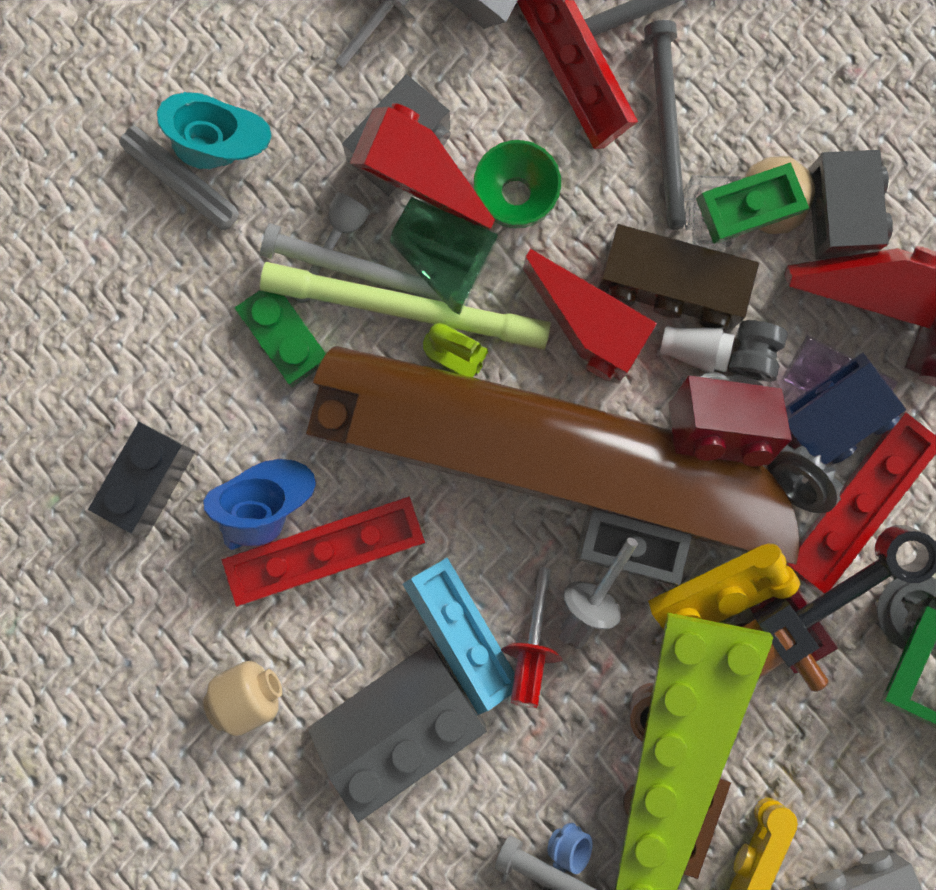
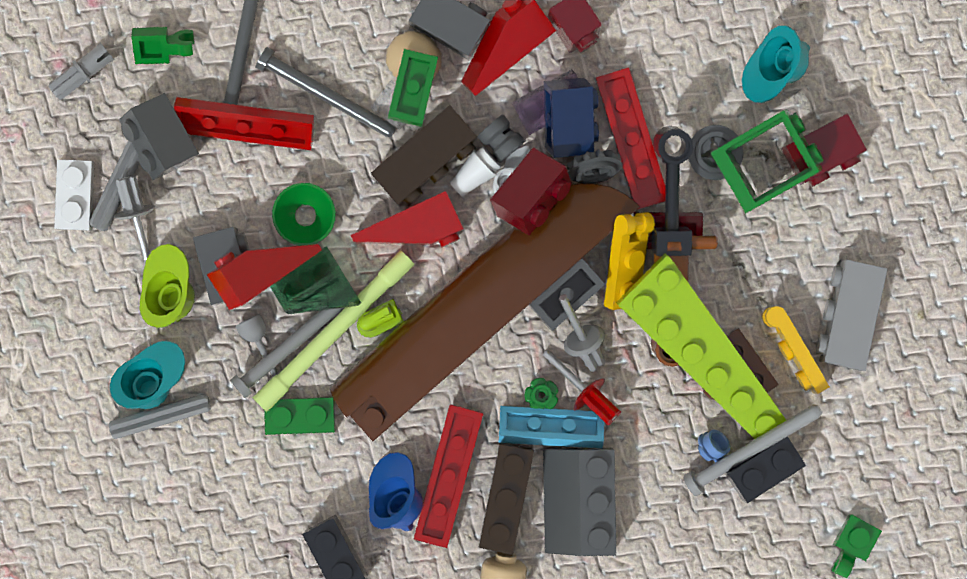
camera: 55 degrees left, 5 degrees up
none -> lime piece [139,244,195,328]
none -> dark brown brick [479,443,534,555]
none -> green plate [524,378,558,409]

